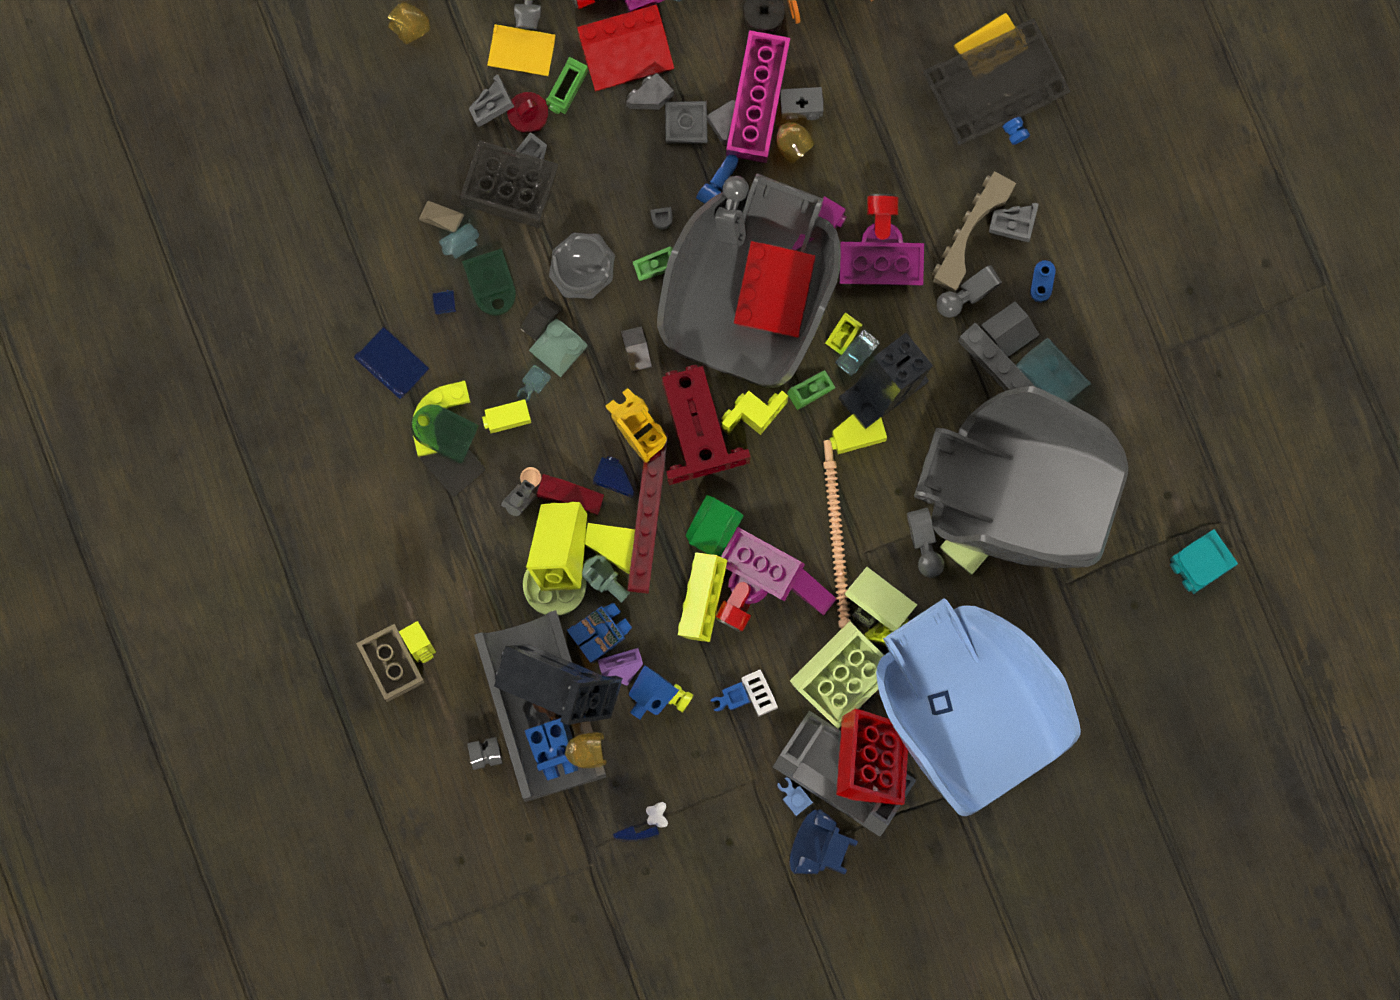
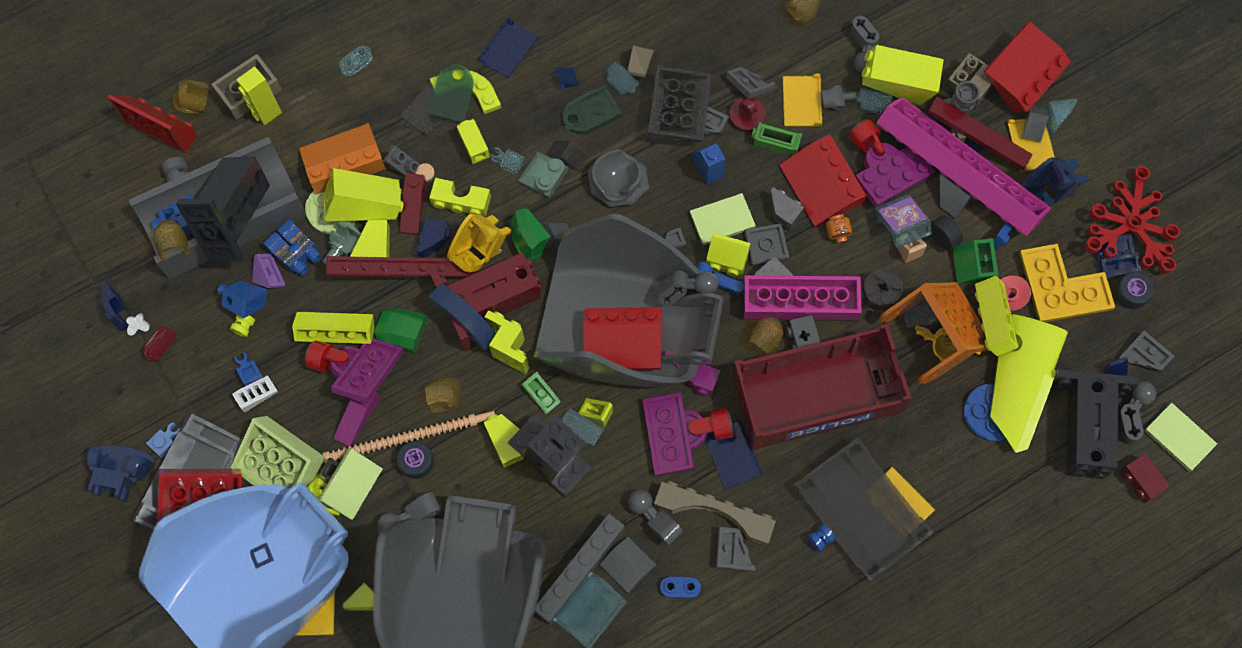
camera: 85 degrees right, 10 degrees down
none -> red slope [107,94,197,153]
none -> dark red piece [143,326,176,361]
none -> clear yellow piece [173,80,208,113]
none -> orange slope [299,123,386,194]
none -> clear light blue plate [339,46,372,76]
none -> neon yellow slope [343,583,374,611]
none -> black wheel [397,441,434,479]
none -> clear yellow piece [425,377,461,414]
none -> dark blue slope [428,283,496,351]
none -> neon yellow arch [430,178,491,217]
none -> green slope [510,208,551,263]
none -> blue slope [690,143,725,185]
none -> yellowish green tile [690,193,756,246]
none -> clear blue piece [705,421,763,489]
none -> neon yellow slope [706,233,750,277]
none -> dark red piece [732,324,911,450]
none -> orange head [826,214,852,243]

